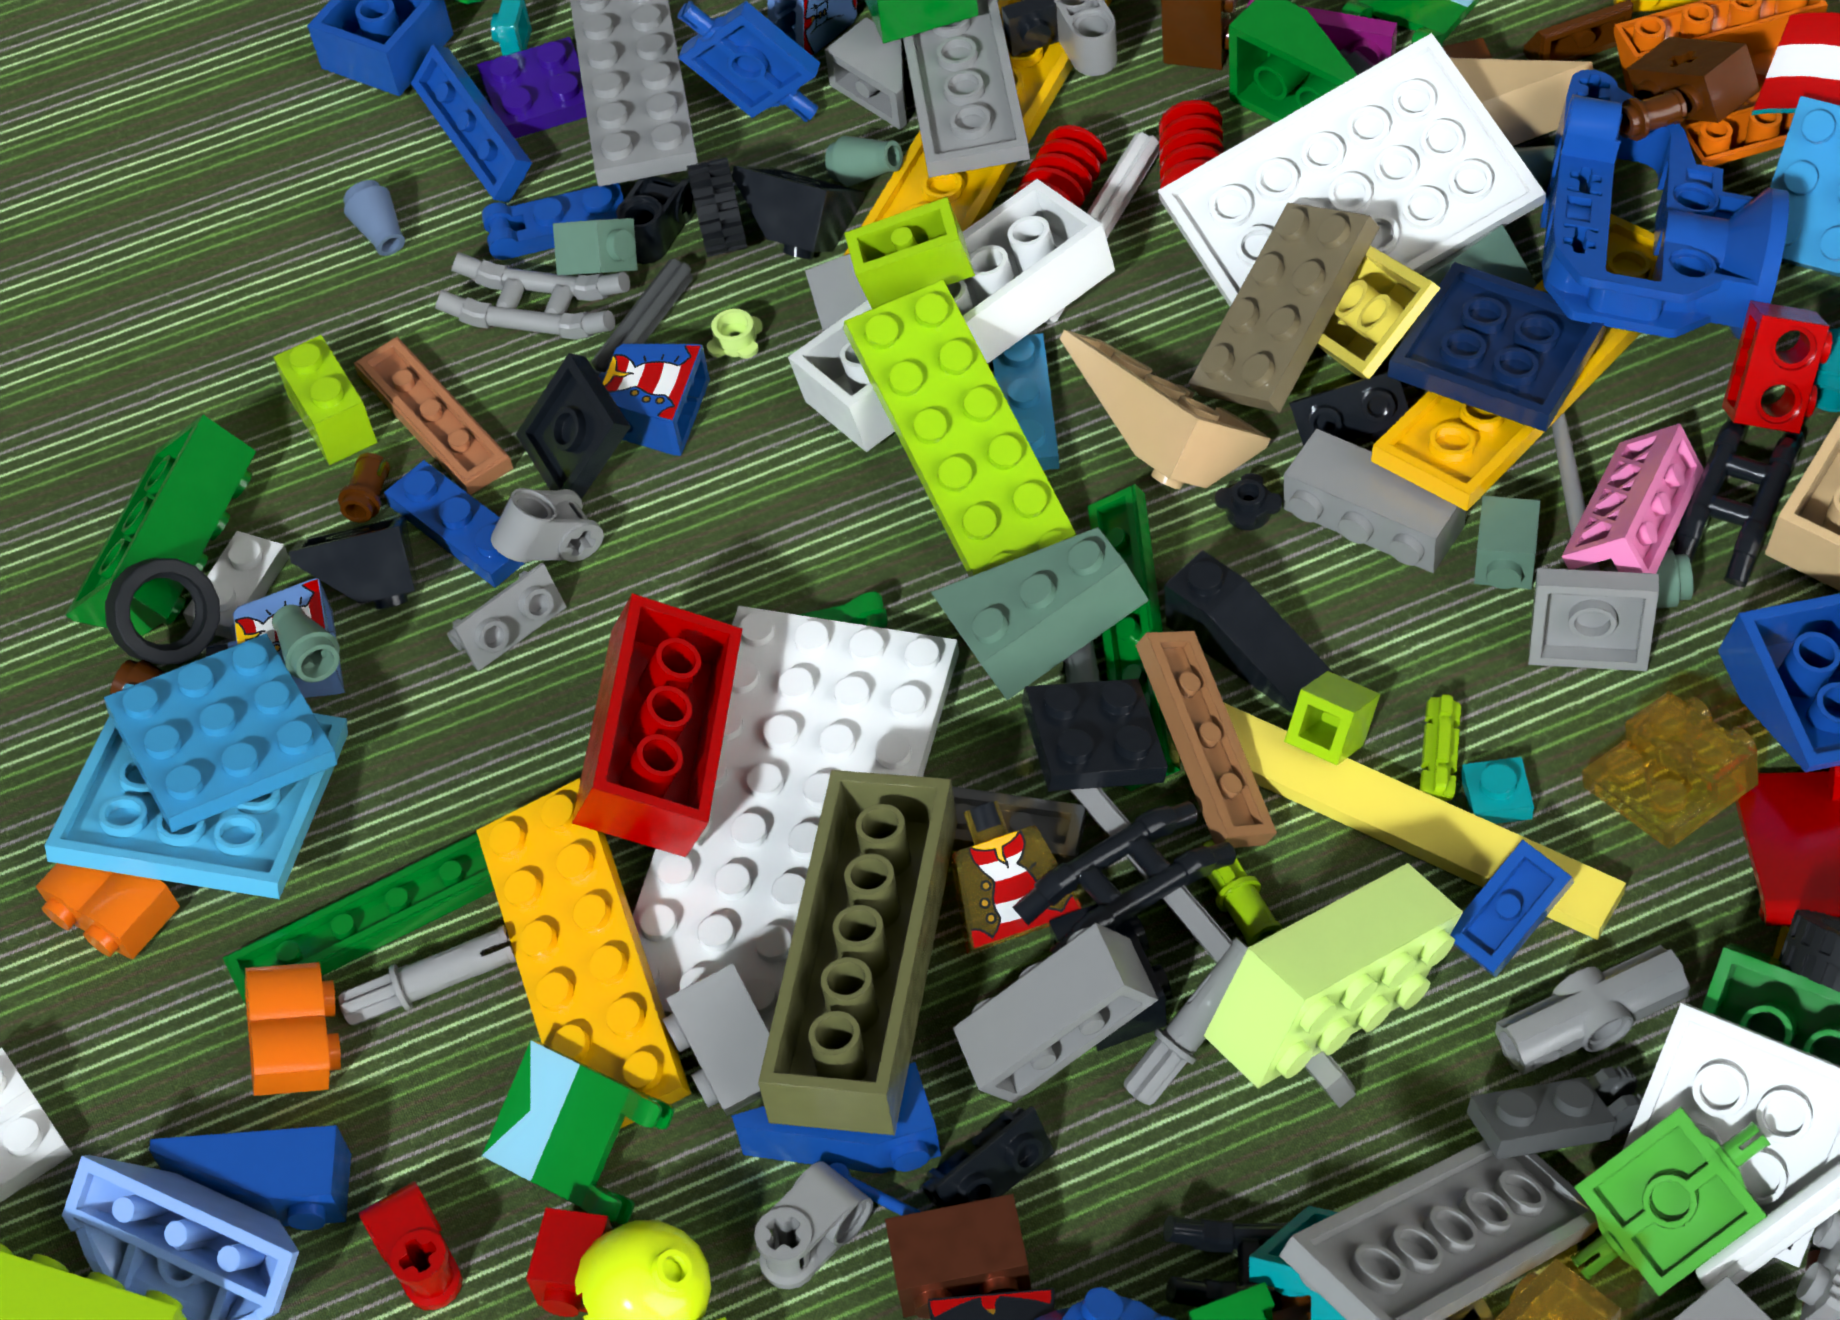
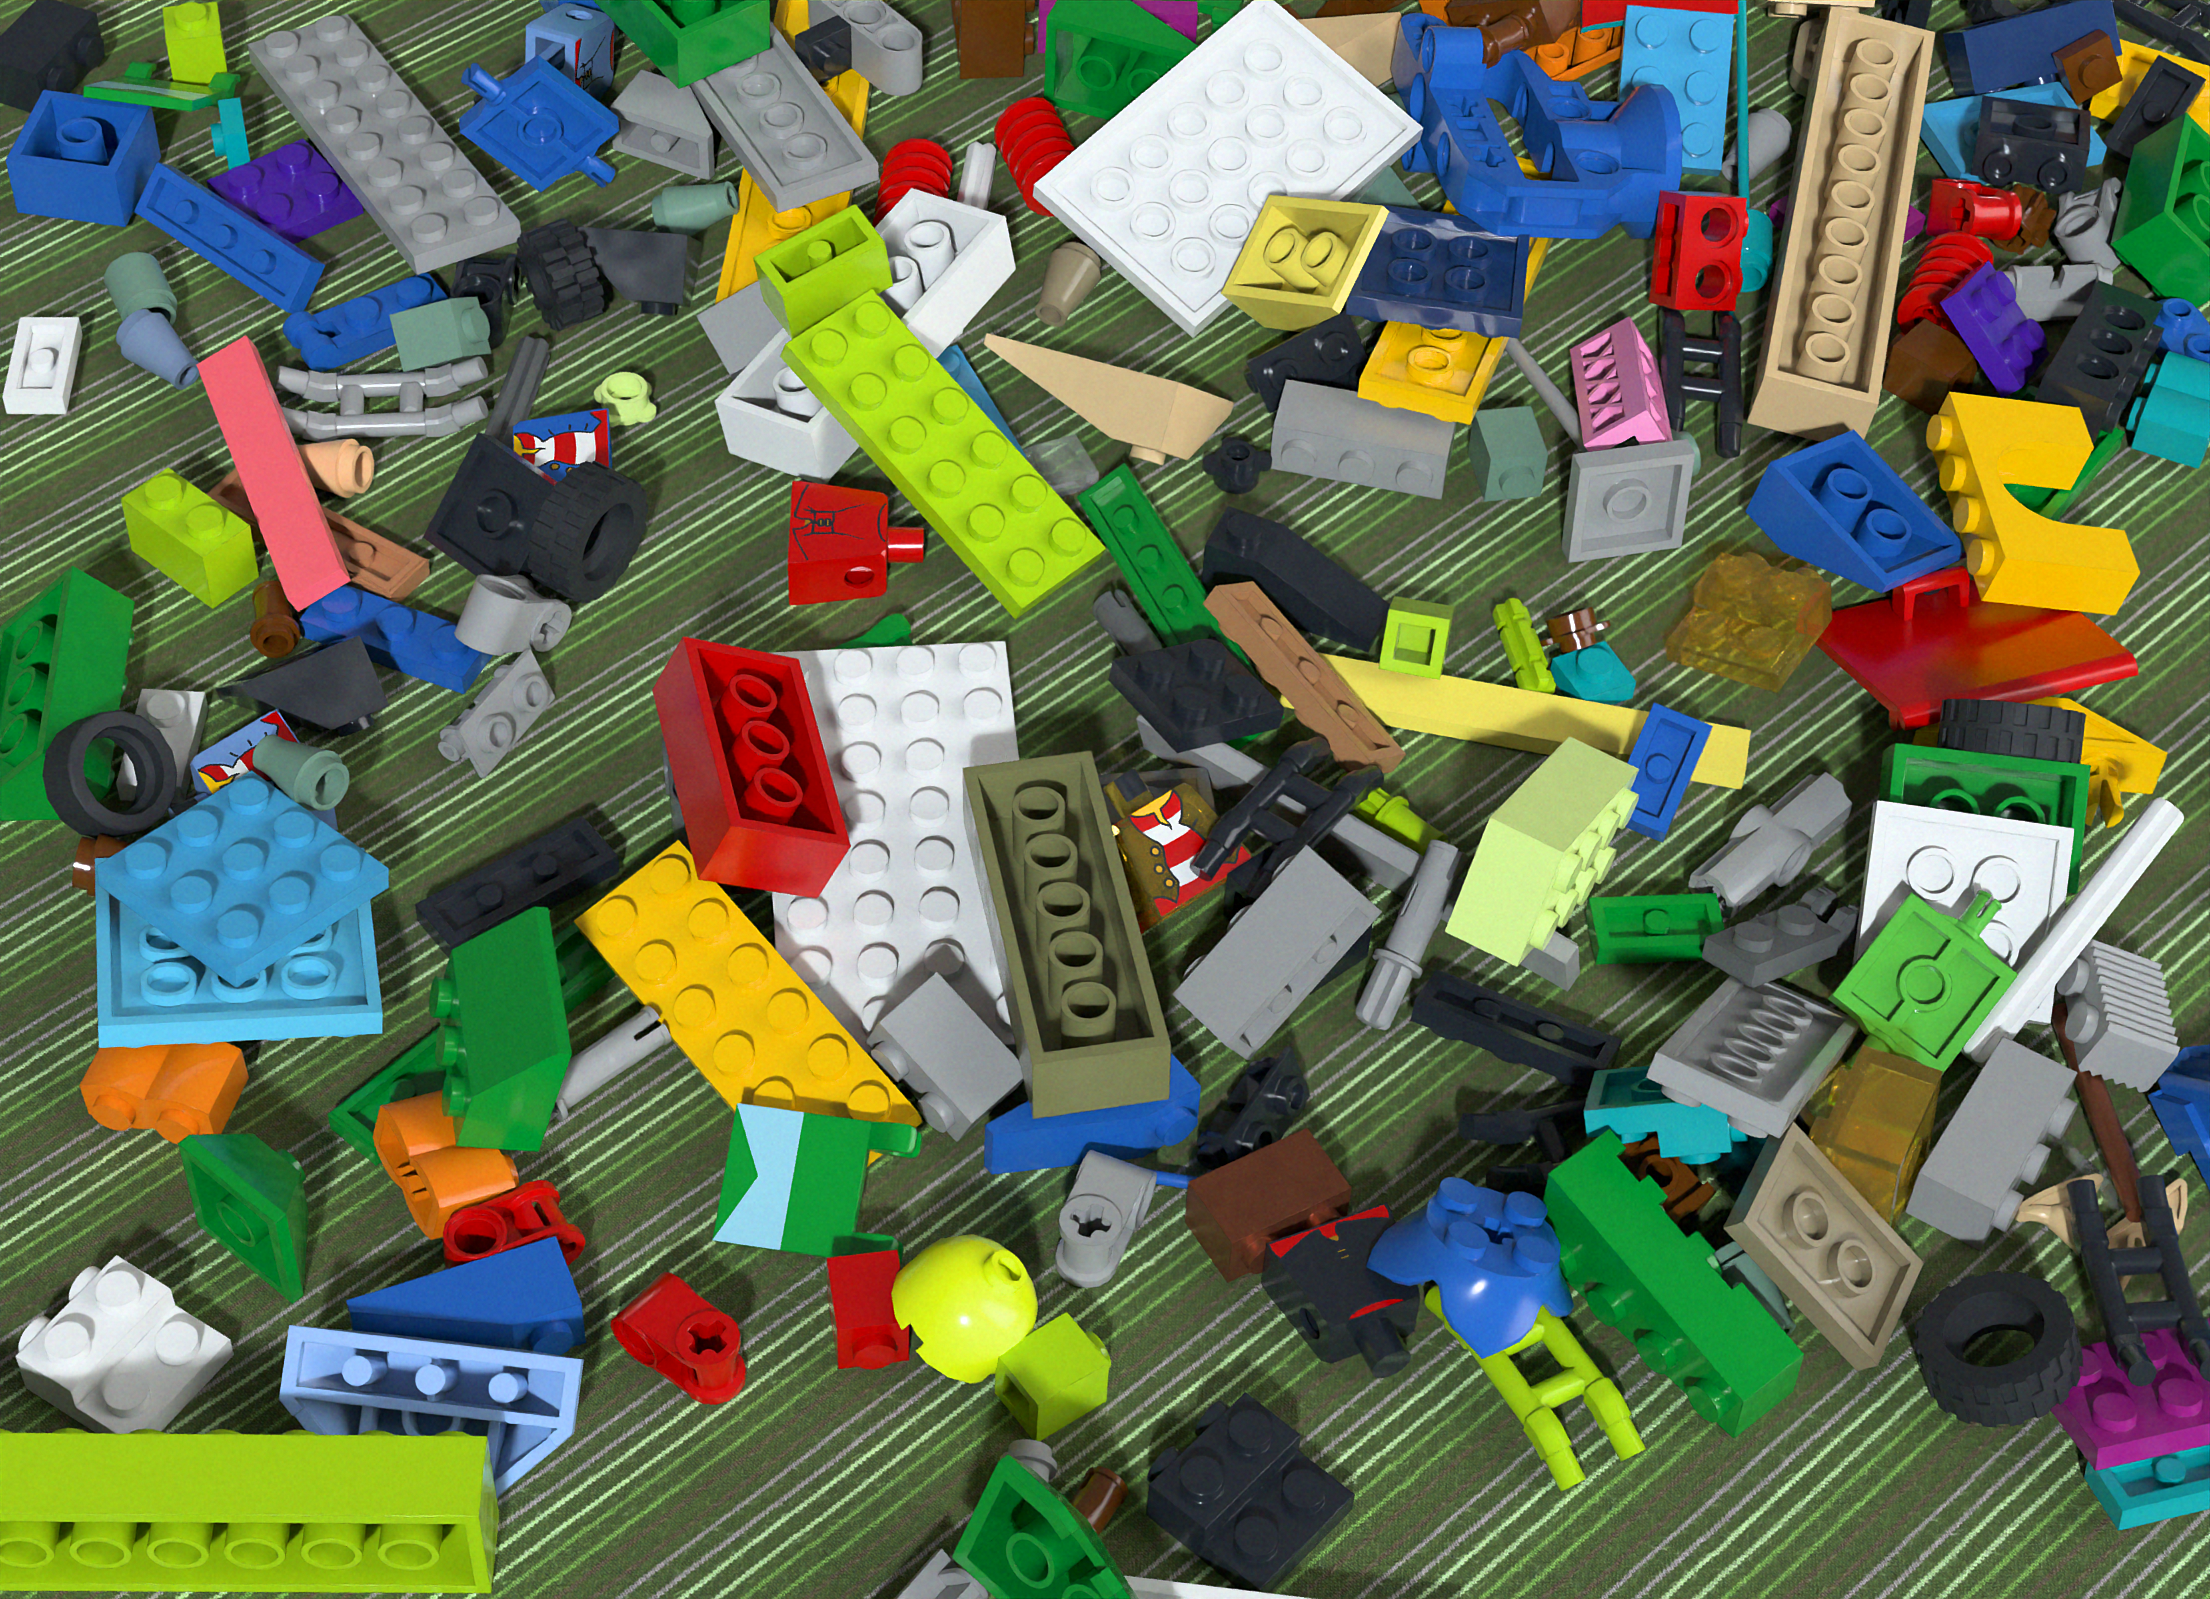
camera: 30 degrees left, 5 degrees down
sand green wedge [931,527,1149,700] -> none
dark tan plate [1188,203,1380,413] -> none
none -> white plate [3,317,83,415]
none -> sand green brick [104,252,177,326]
none -> green slope [178,1134,309,1304]
none -> coral tile [196,335,351,612]
none -> light nougat cone [296,439,374,498]
none -> black plate [415,816,620,958]
none -> green slope [429,906,572,1152]
none -> red piece [443,1180,586,1270]
none -> black tyre [527,461,648,604]
none -> red torso [788,481,924,605]
none -> clear tile [1022,434,1099,497]
none -> dark tan cone [1035,242,1101,327]
none -> black plate [1410,969,1622,1090]
none -> reddish brown plate [1539,606,1611,653]
none -> green plate [1585,893,1725,965]

